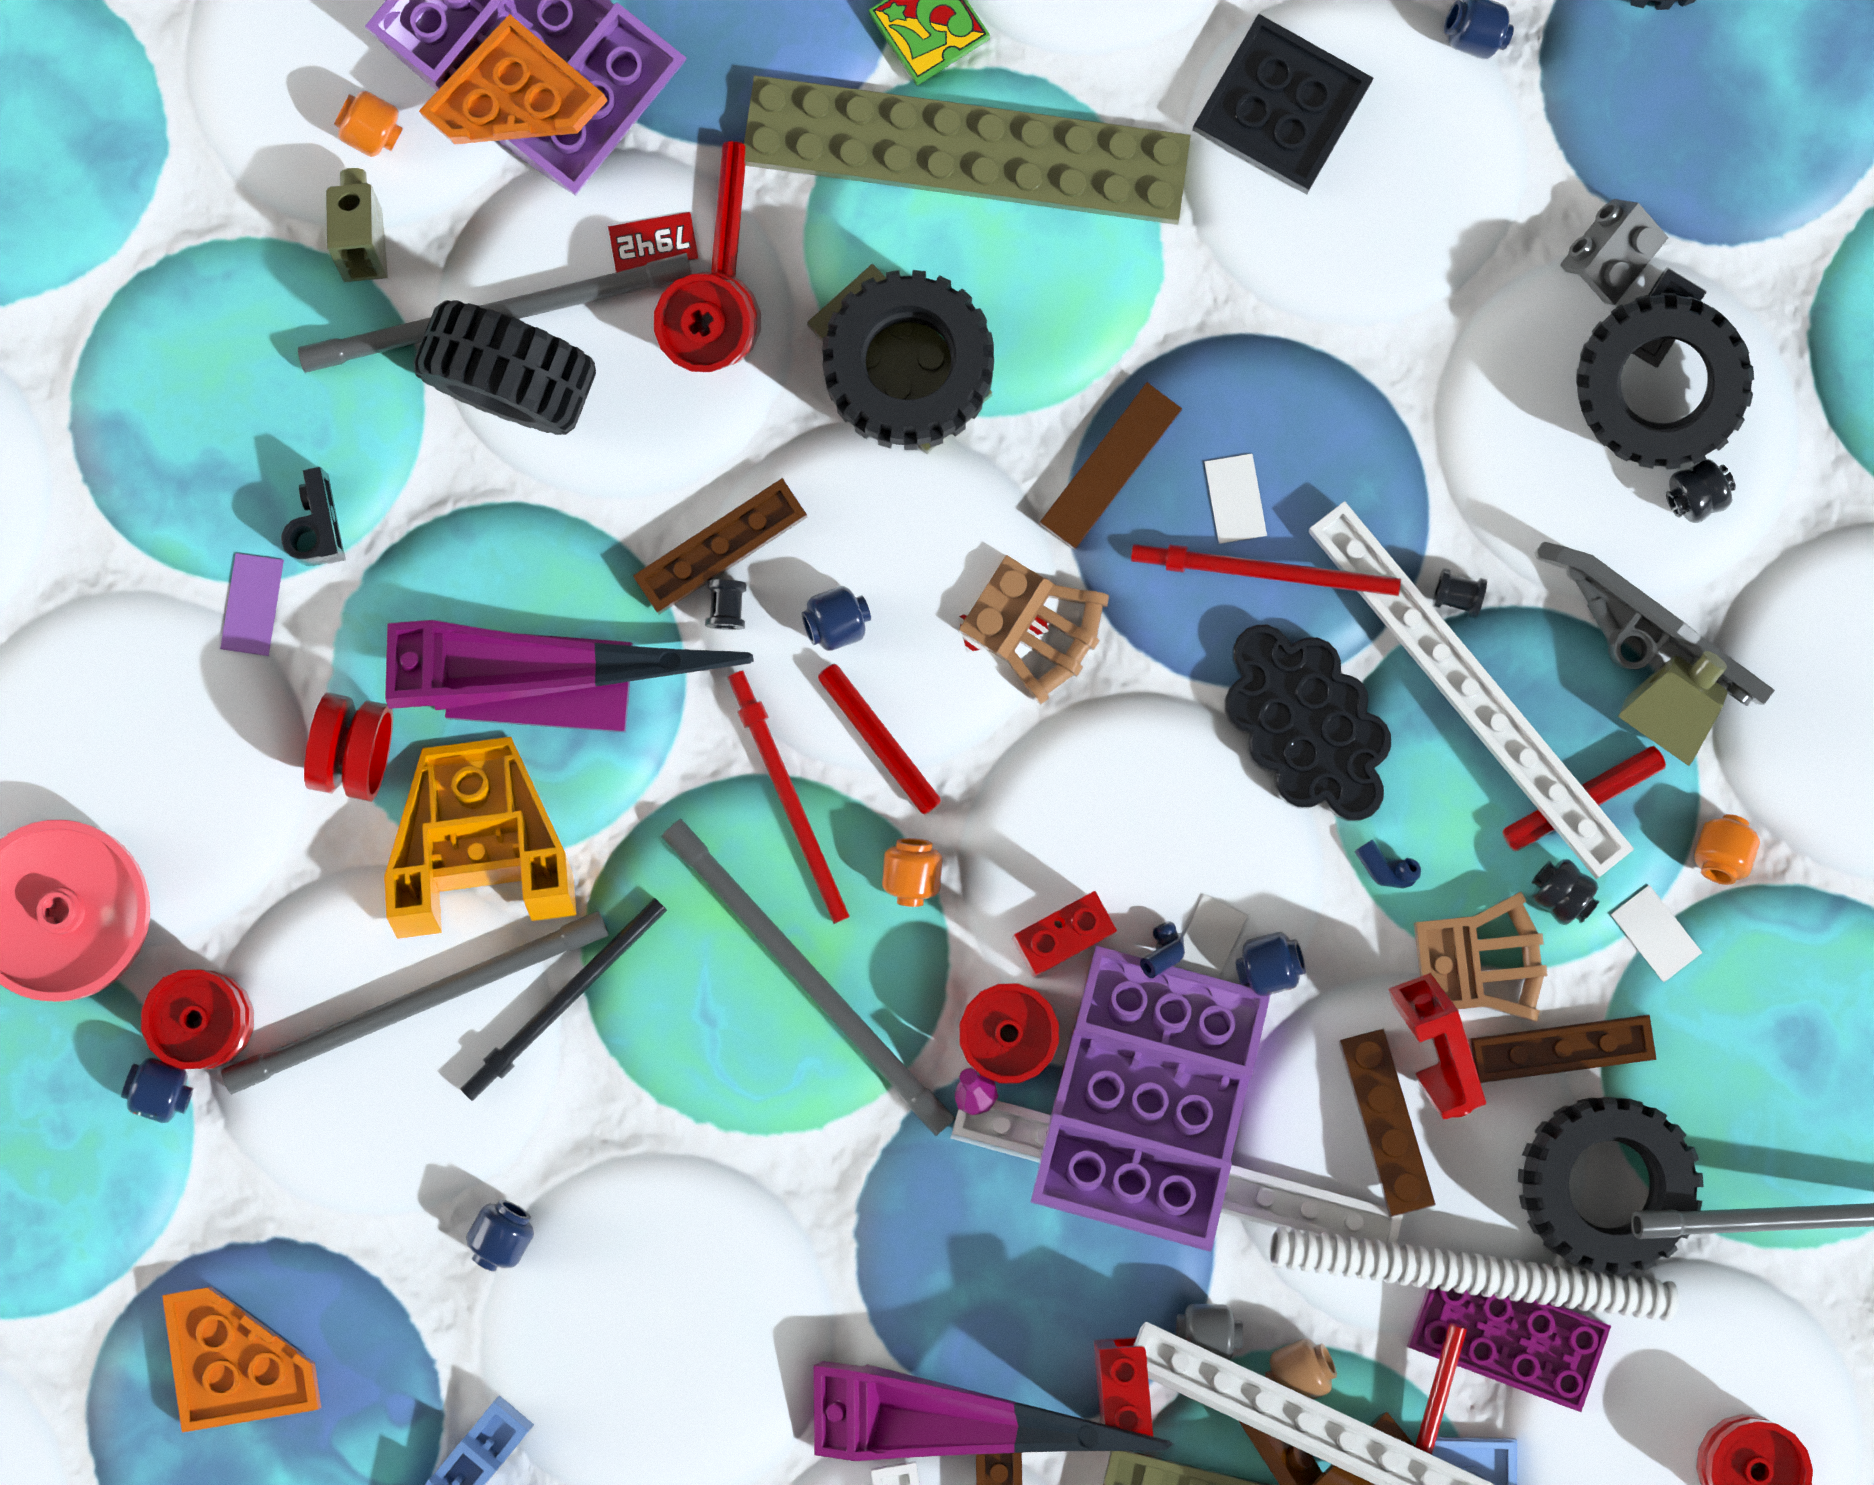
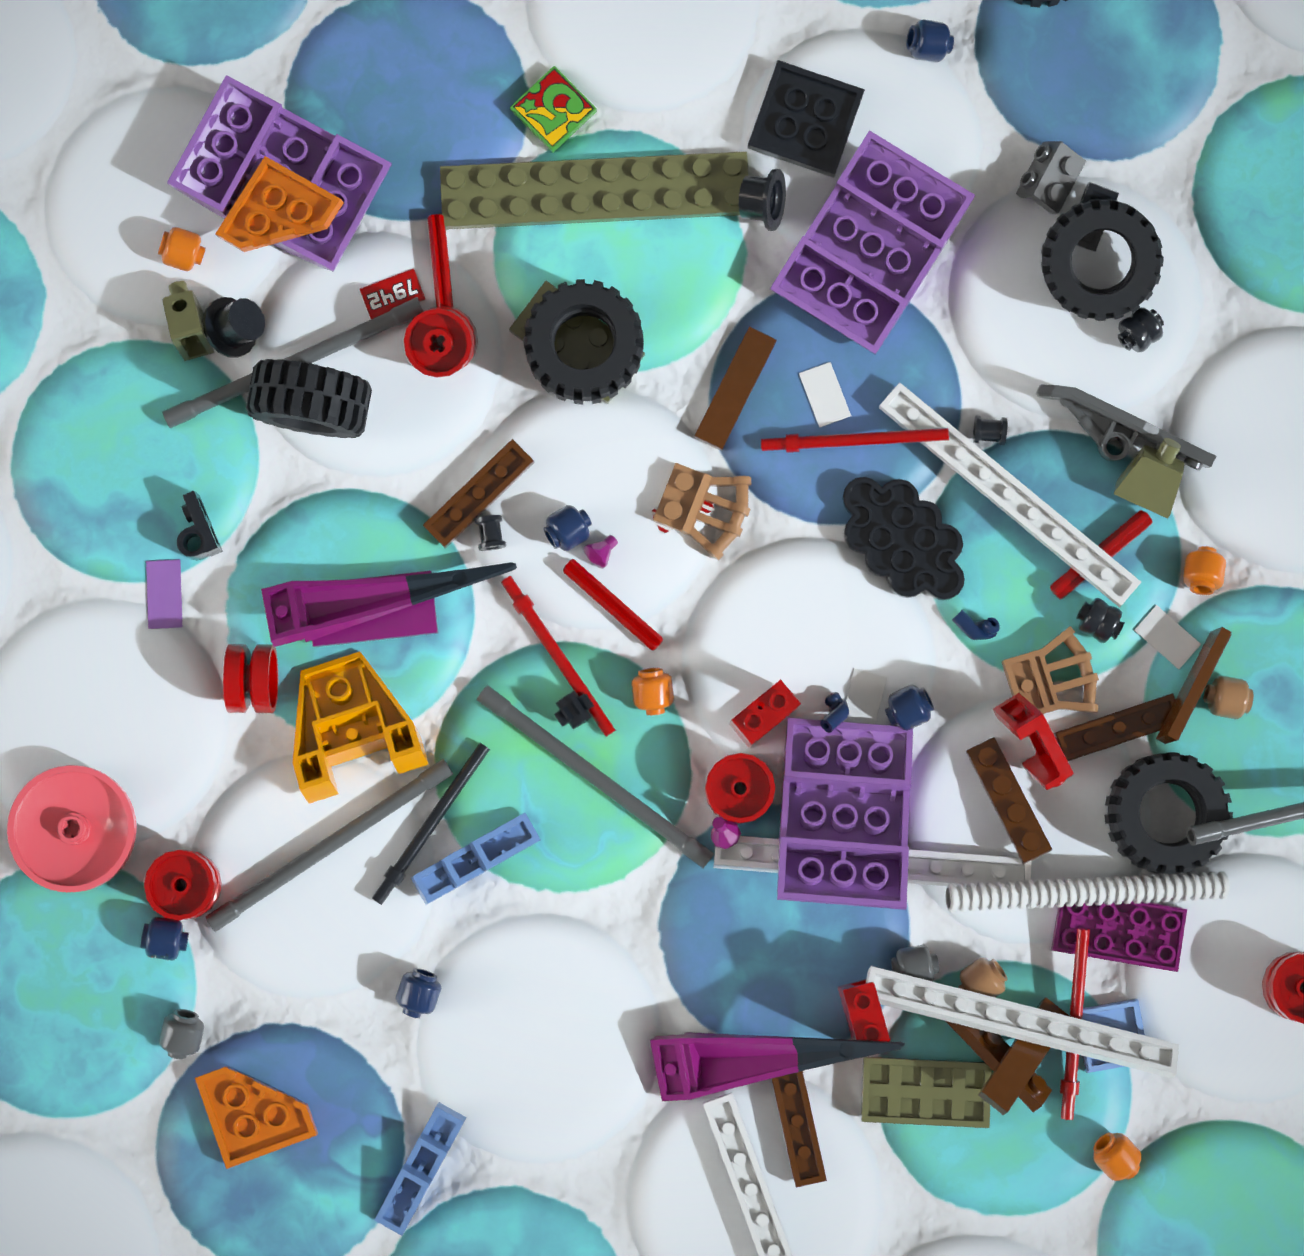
camera: 10 degrees left, 0 degrees up
none -> dark grey head [159,1009,204,1059]
none -> black piece [202,297,265,358]
none -> medium blue slope [411,813,541,905]
none -> black gear [554,691,594,730]
none -> magenta rock [583,535,618,569]
none -> black piece [738,168,786,231]
none -> medium lavender slope [770,130,975,355]
none -> reddish brown tile [1156,627,1232,744]
none -> medium nougat head [1203,675,1254,719]

